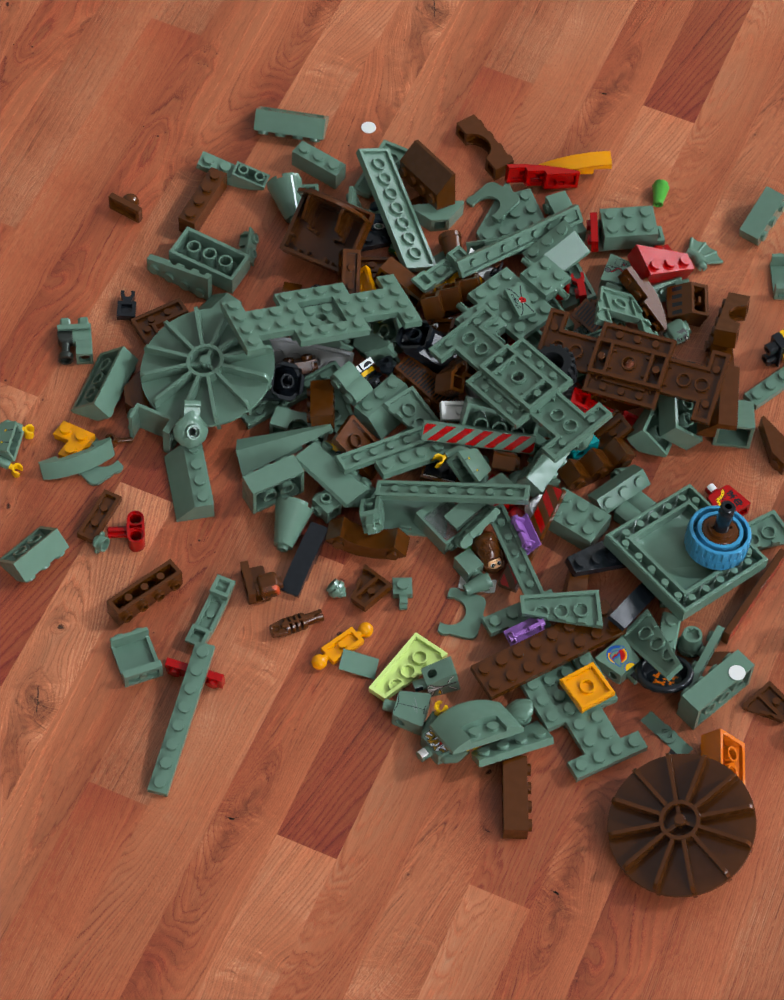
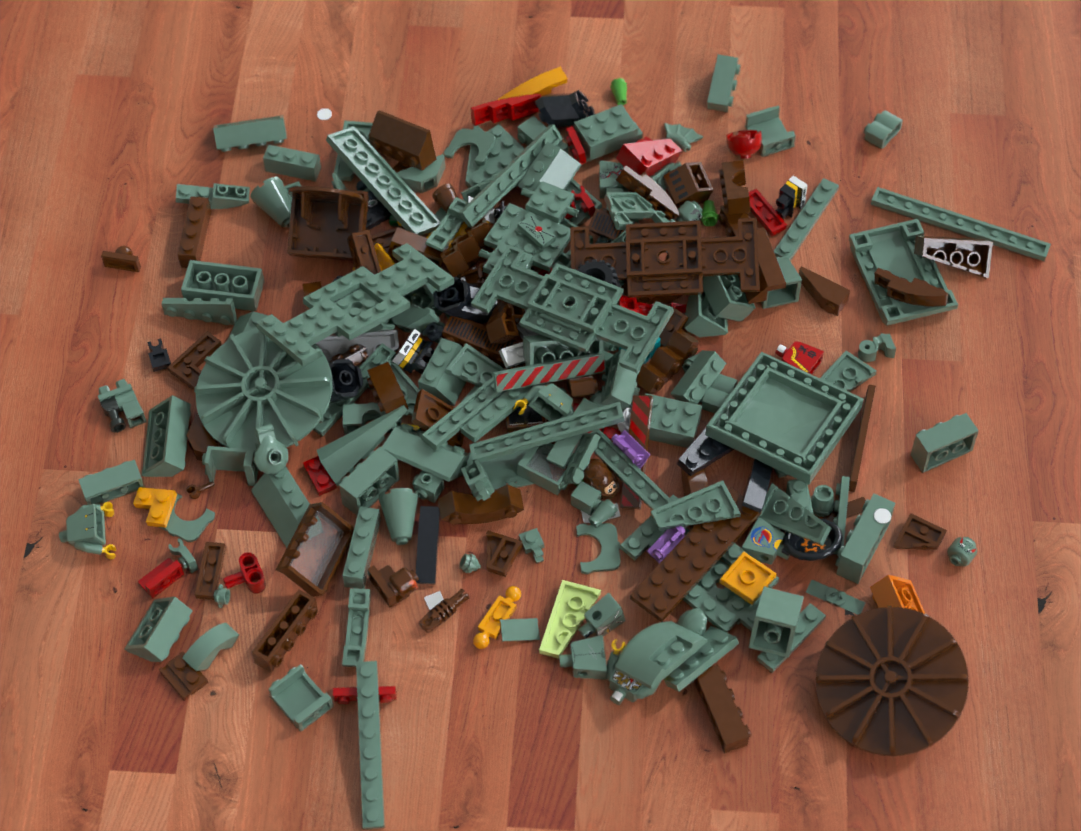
camera: 15 degrees left, 0 degrees up
sand green slope [38,437,115,480] -> none
sand green hinge [238,227,259,266] -> none
sand green brick [330,361,373,406] -> none
reddish brown arch [456,115,514,181] -> none
dark azure wheel [684,501,752,570] -> none
none -> sand green brick [78,460,145,505]
none -> red panel [138,558,184,599]
none -> reddish brown plate [159,652,208,701]
none -> sand green plate [168,539,198,573]
none -> sand green brick [183,623,240,671]
none -> window [275,502,354,597]
none -> red plate [303,456,337,496]
none -> sand green brick [343,506,381,589]
none -> white sticker [424,591,444,610]
none -> black brick [535,90,595,129]
none -> bright green cone [701,200,719,227]
none -> red cylinder [726,130,762,159]
none -> red plate [749,188,787,236]
none -> sand green slope [749,587,804,658]

